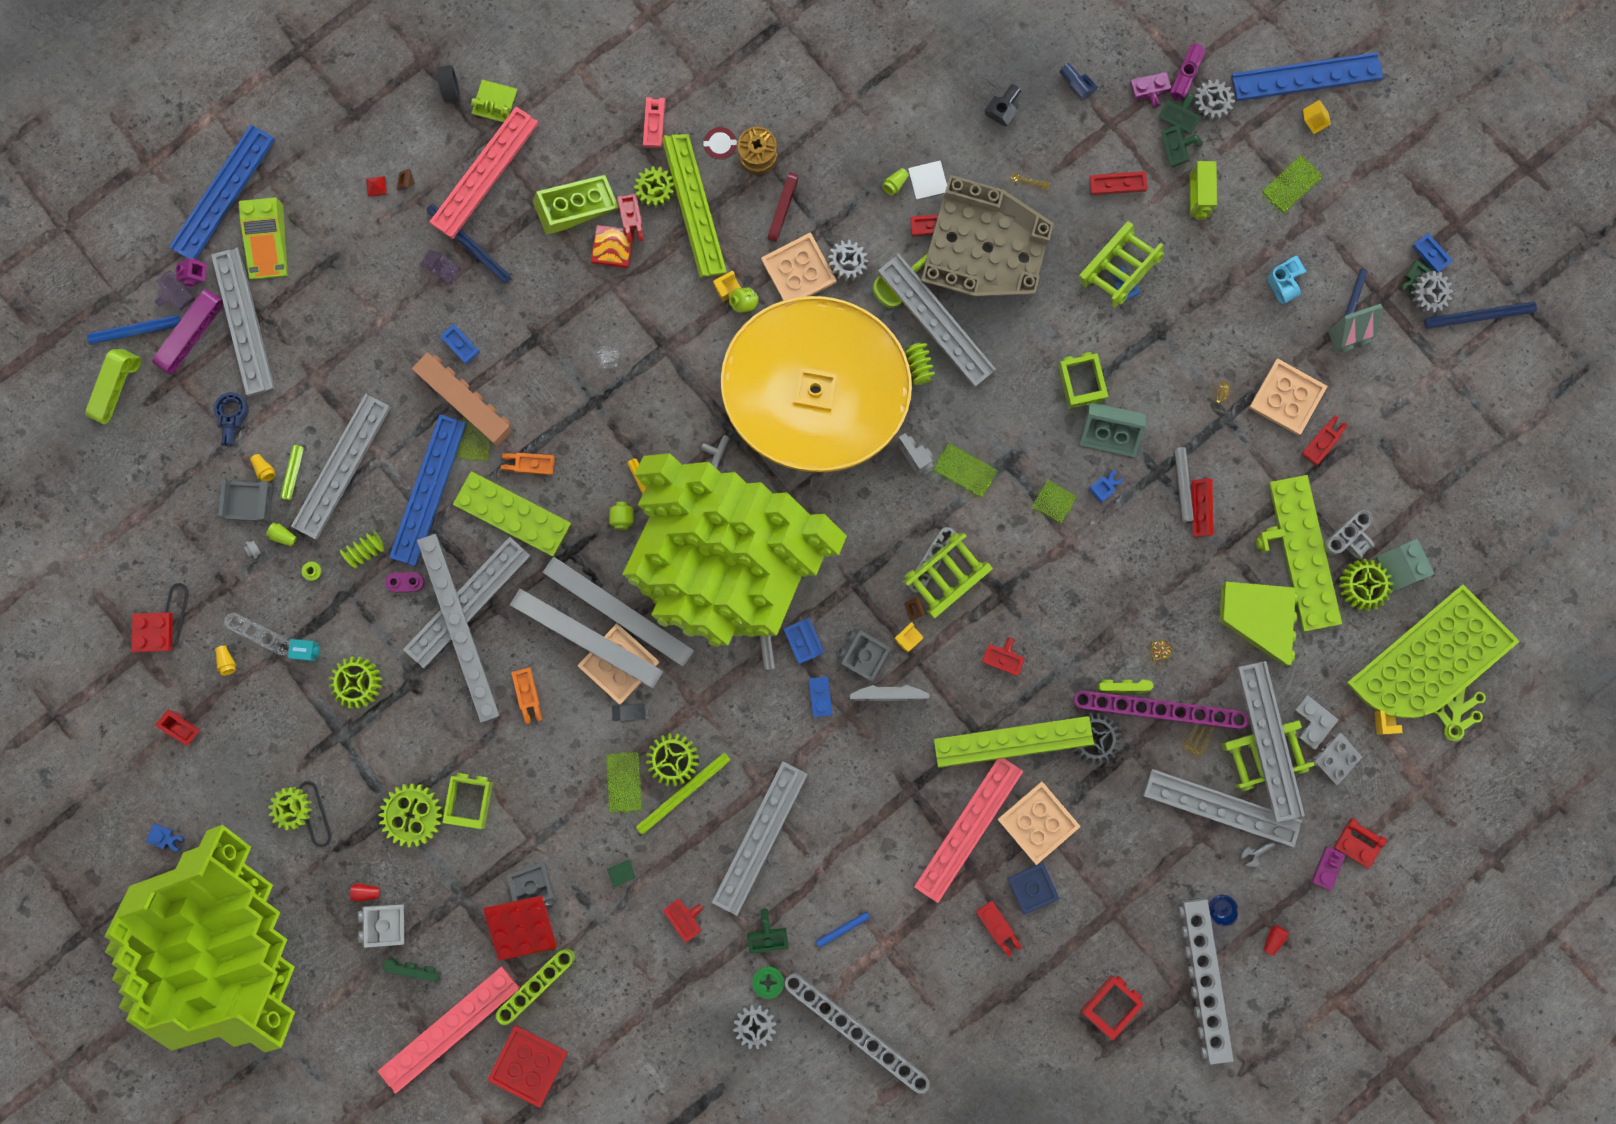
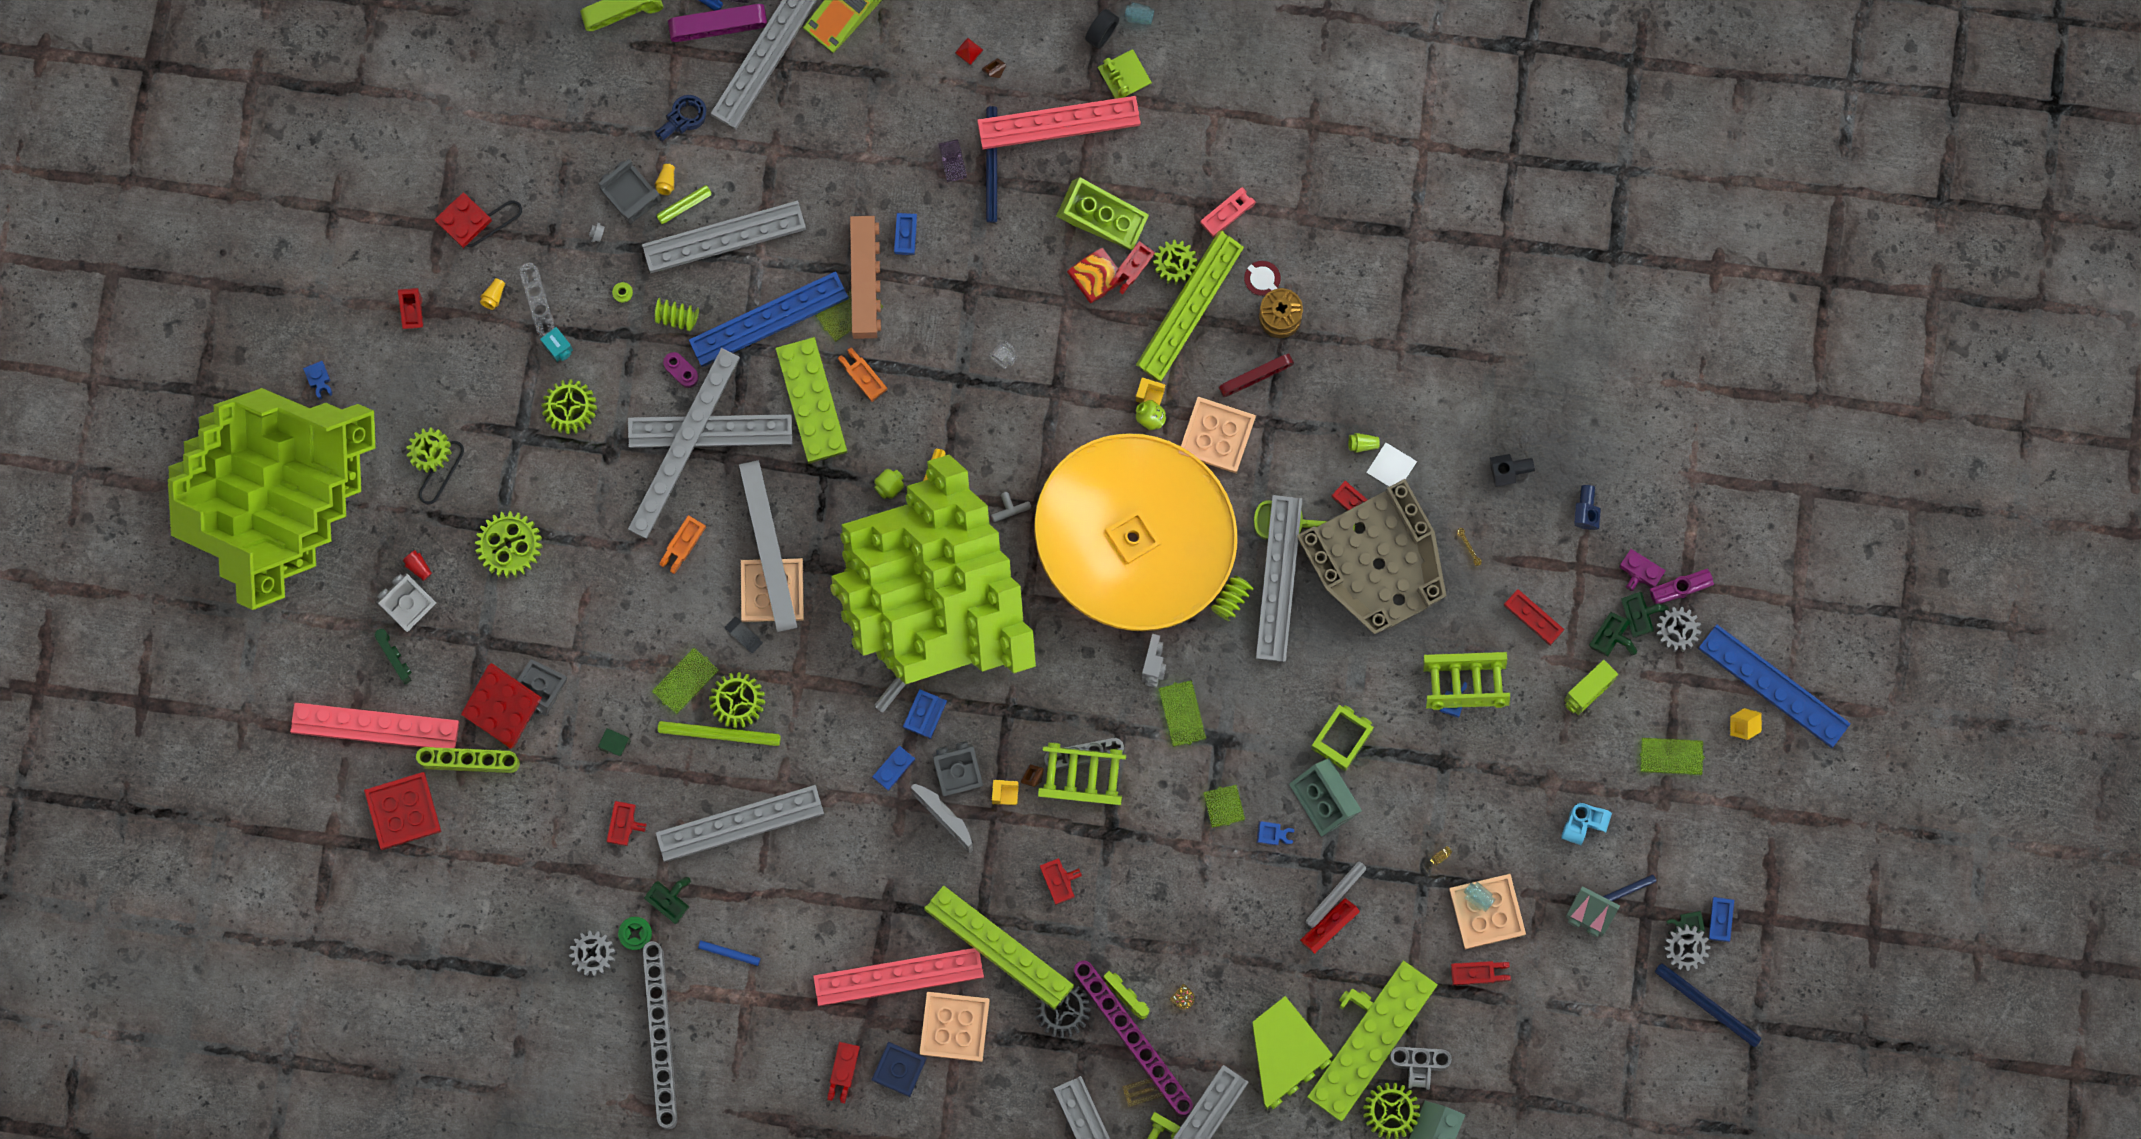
camera: 45 degrees right, 5 degrees down
lime cone [266,522,297,547] -> none
lime window [442,773,493,829] -> none
light grey beam [543,557,694,666] -> none
light grey gear [827,240,868,281] -> none
none -> clear light blue brick [1124,2,1155,26]
none -> clear light blue brick [1464,882,1496,912]

